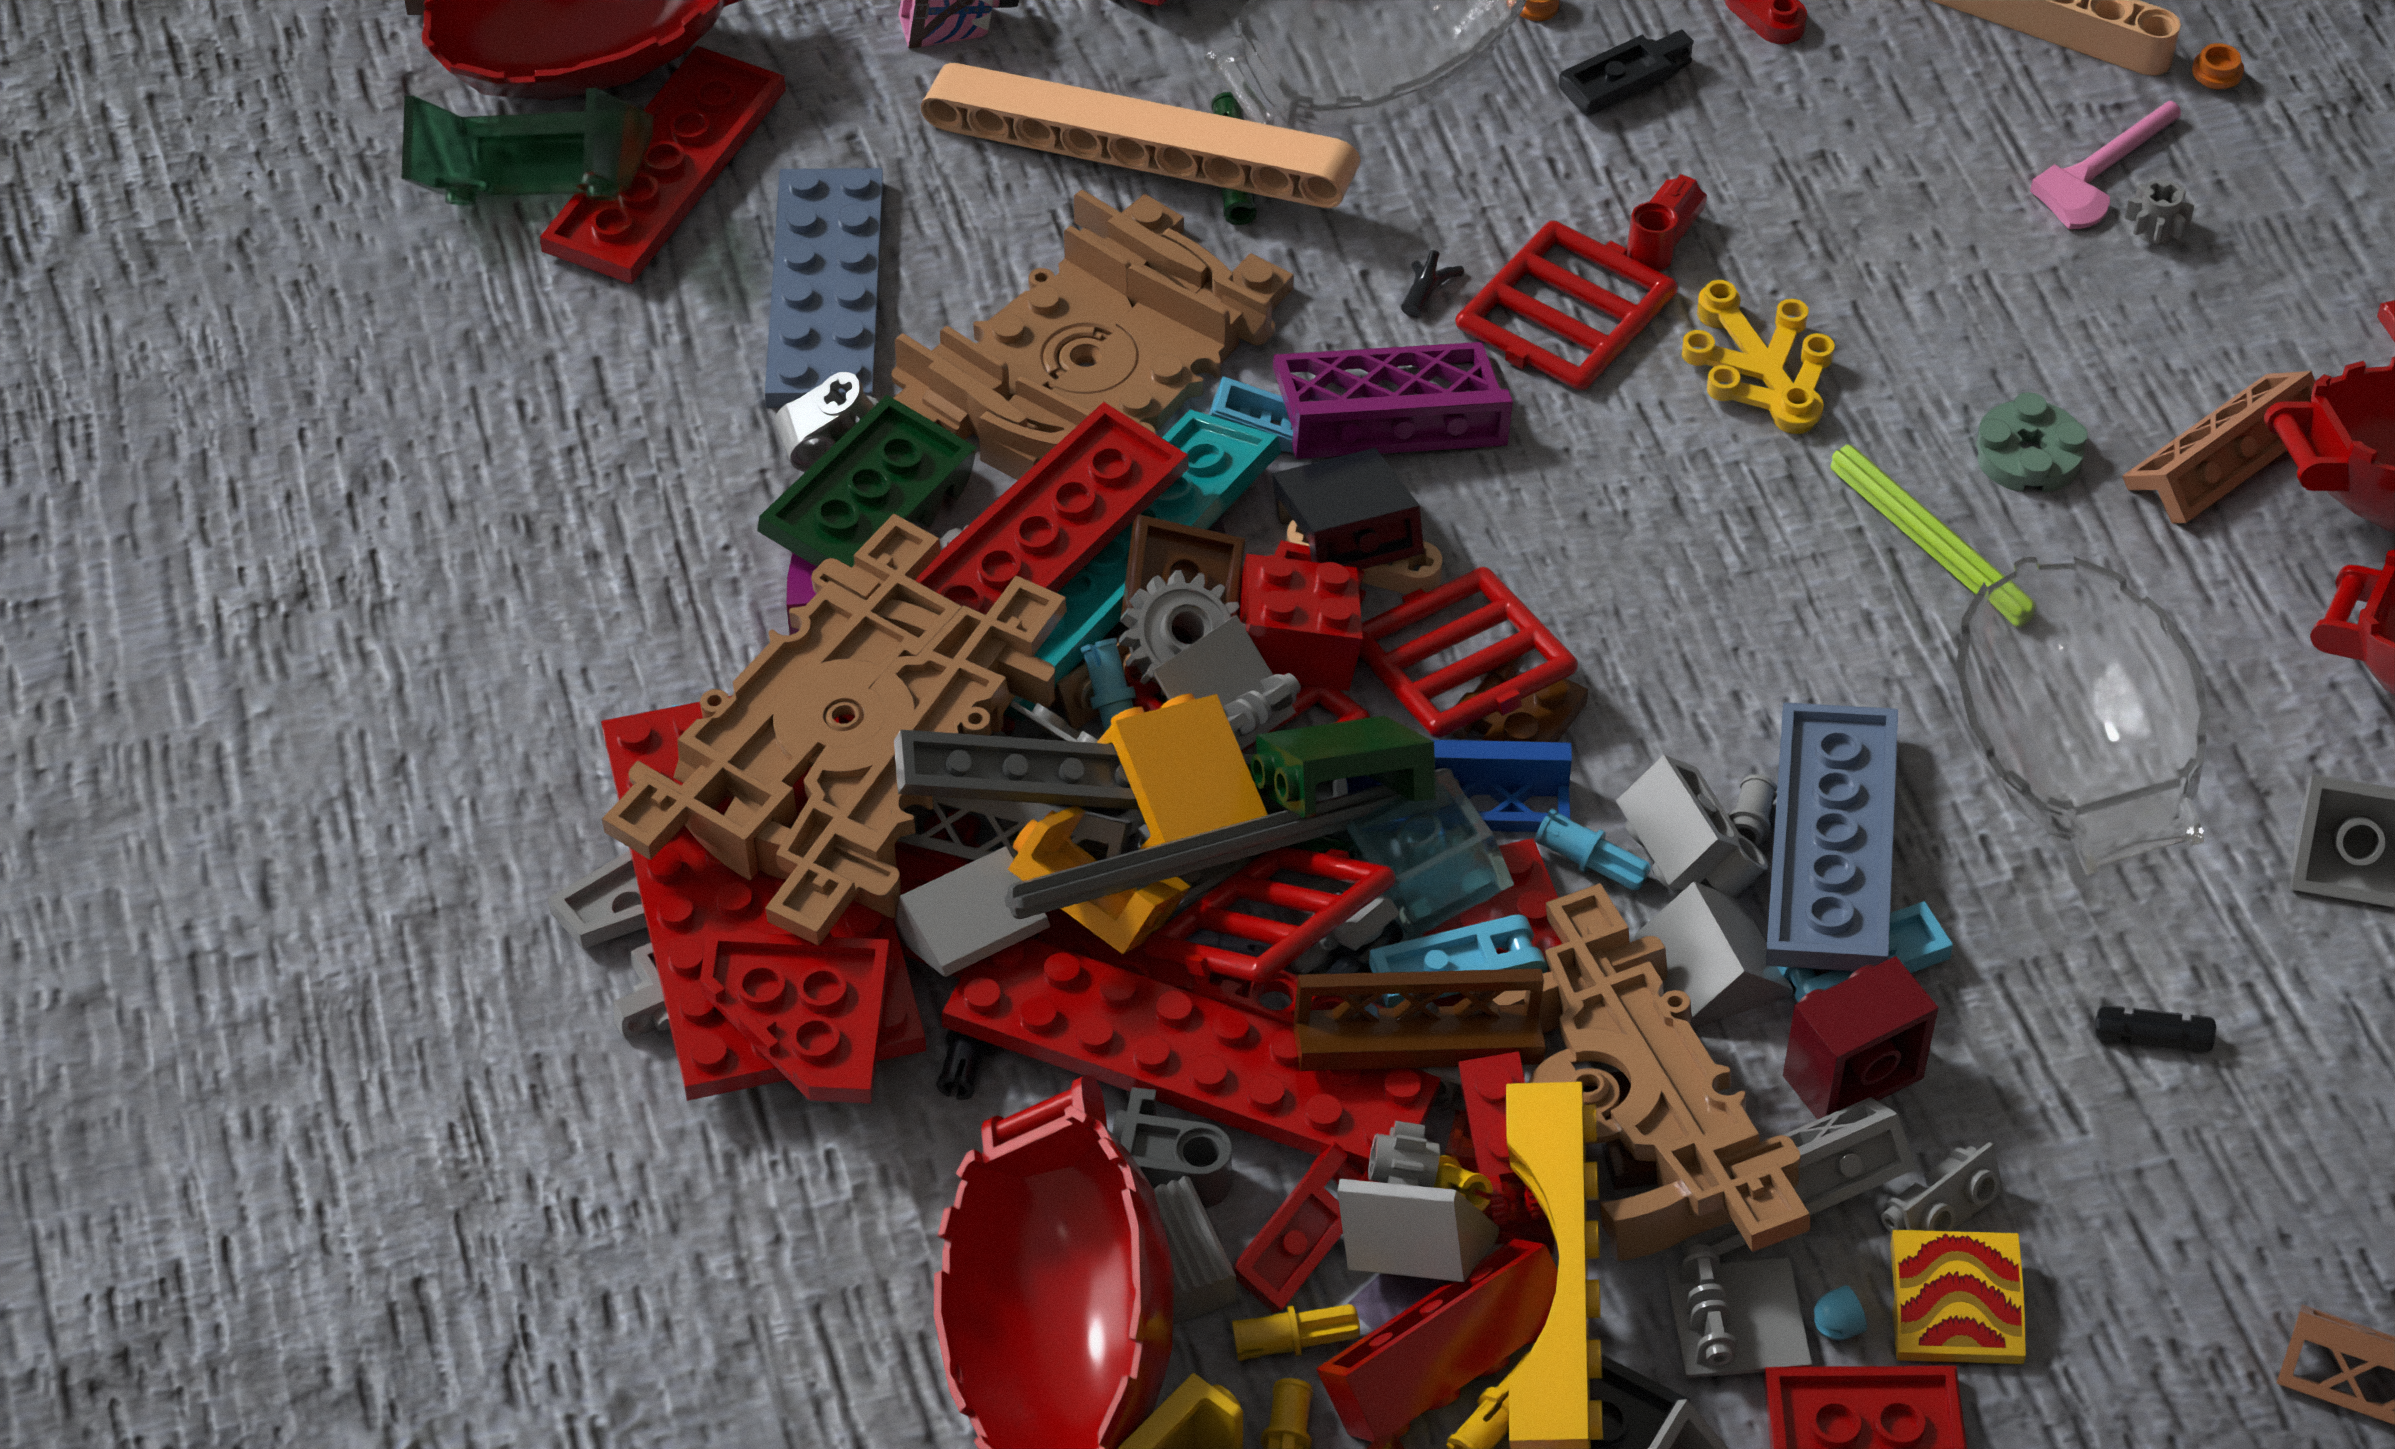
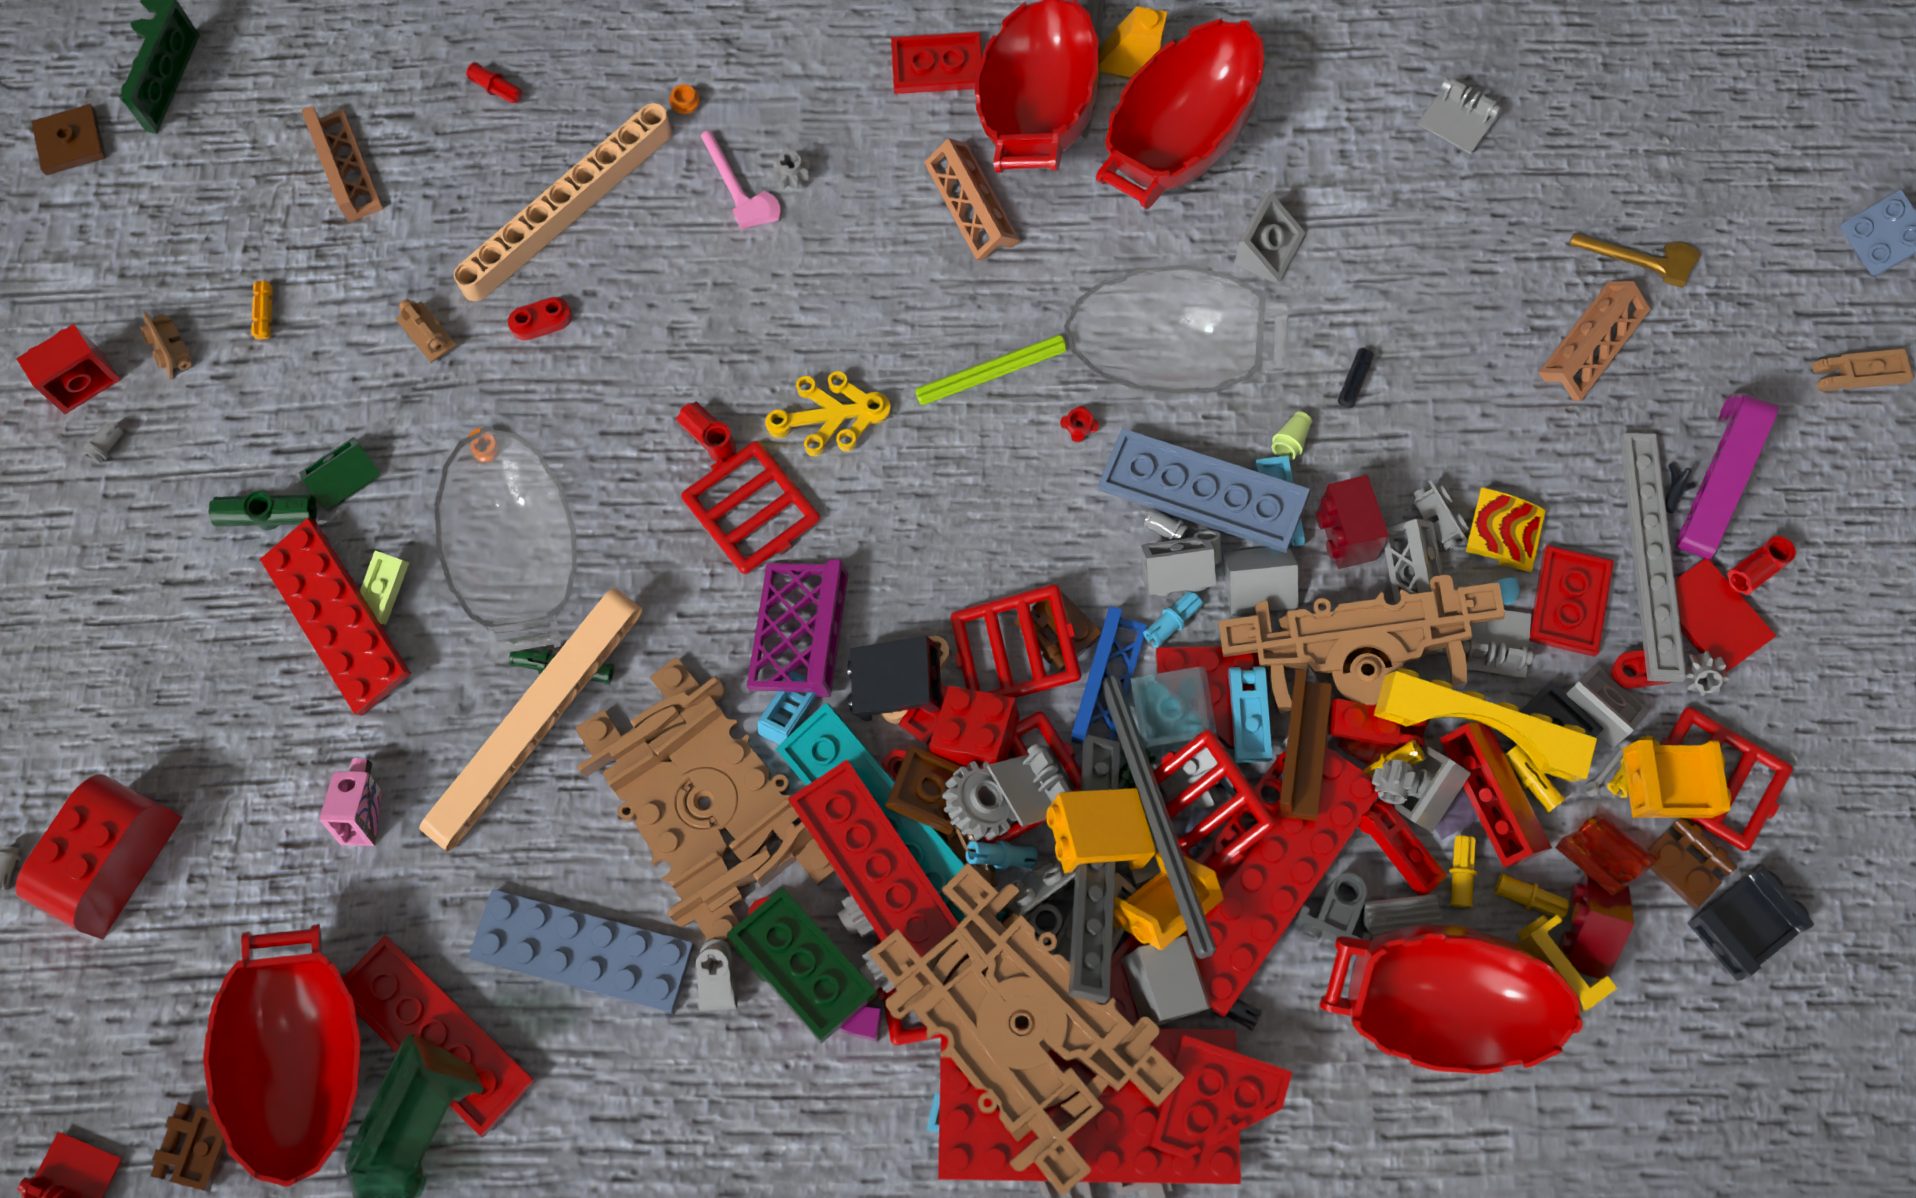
camera: 70 degrees left, 20 degrees up
dark green panel [1251,715,1436,818] -> none
black bar [1401,250,1464,317] -> none
black hinge [1558,29,1694,117] -> none
sand green plate [1976,392,2088,493] -> none
none -> red plate [1060,406,1099,443]
none -> yellowish green cone [1272,412,1312,461]

